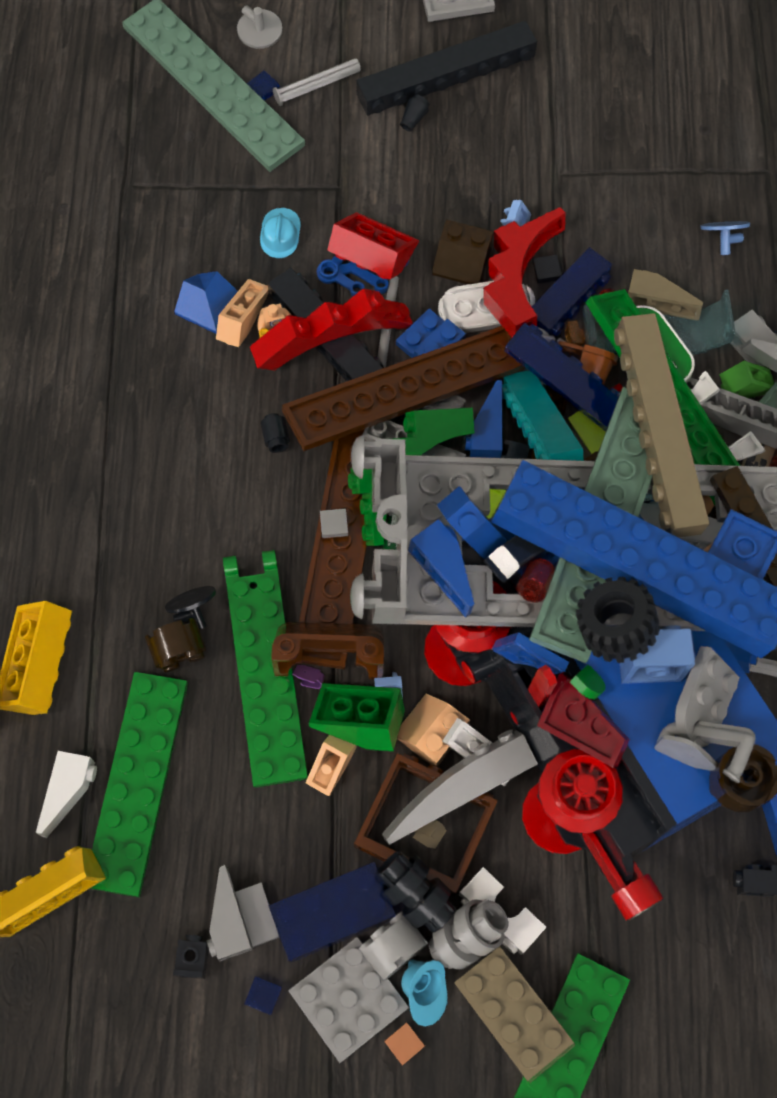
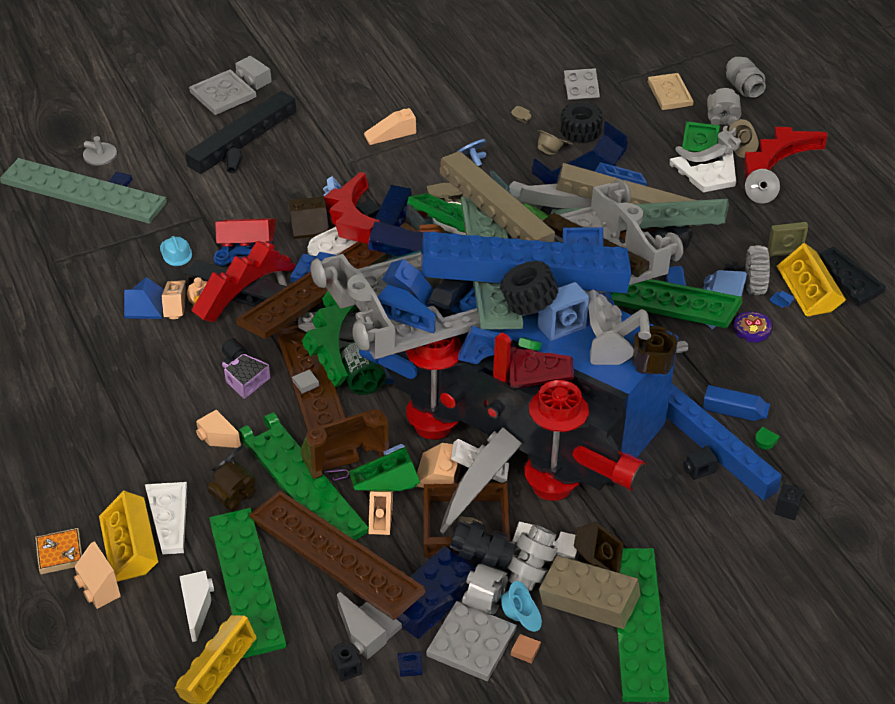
camera: 25 degrees left, 25 degrees down
light grey axle [273,58,361,106] -> none
clear red brick [517,559,555,602] -> none
none -> white wing [145,482,187,554]
none -> light nougat slope [196,410,241,448]
none -> torso [222,354,270,399]
none -> reddish brown plate [249,491,426,620]
none -> light nougat slope [364,108,416,145]
none -> dark brown slope [573,522,624,573]

